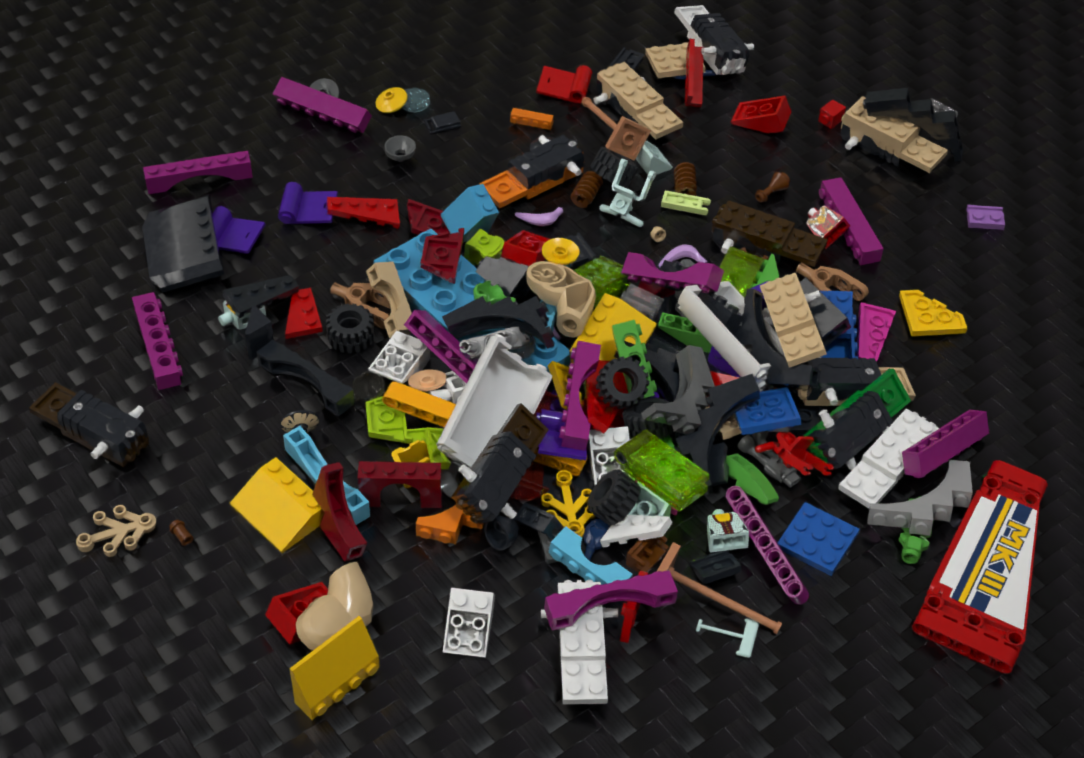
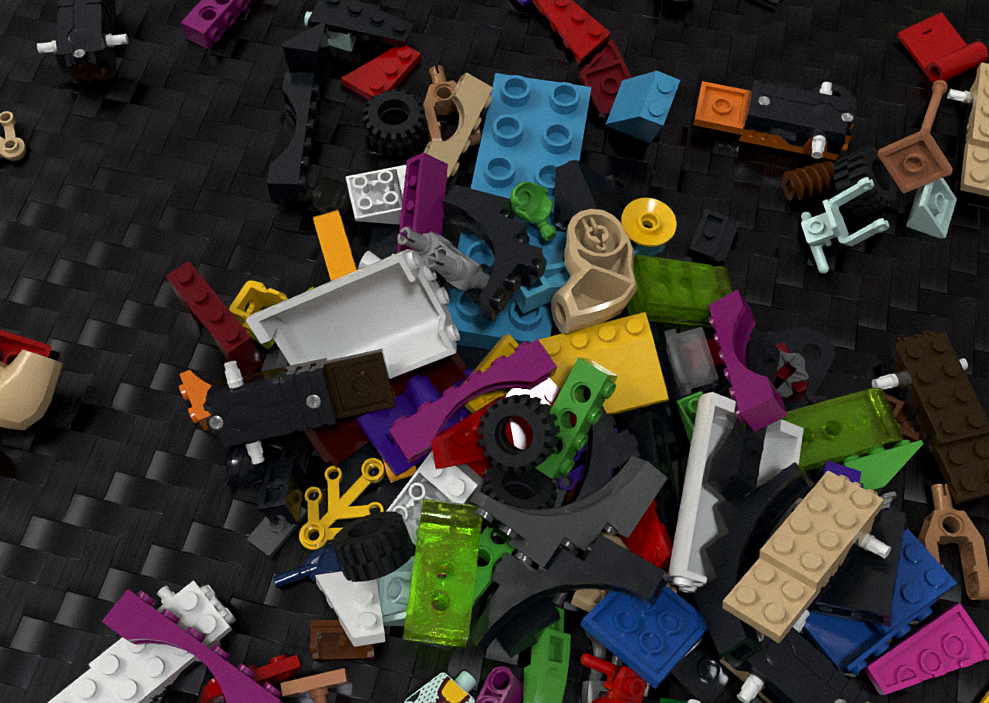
camera: 50 degrees right, 15 degrees up
reddish brown pin [169,519,193,546] -> none
yellow slope [230,457,324,553] -> none
dish [280,410,319,433] -> none
medium azure arch [283,426,370,525] -> none
dark red arch [312,462,367,562] -> none
lime wing [366,391,426,444] -> none
light nougat dish [408,370,447,392] -> none
dark red wing [420,228,464,284] -> none
white slope [443,588,495,658] -> none
lime piece [464,229,504,266] -> none
red slope [501,230,550,266] -> none
orange piece [510,108,554,130] -> none
lavender piece [515,207,563,227] -> none
medium azure arch [548,526,633,585] -> none
tan hinge [650,226,666,242] -> none
lavender piece [658,245,707,268] -> none
yellowish green hinge [661,190,711,215] -> none
reddish brown piece [674,162,697,196] -> none

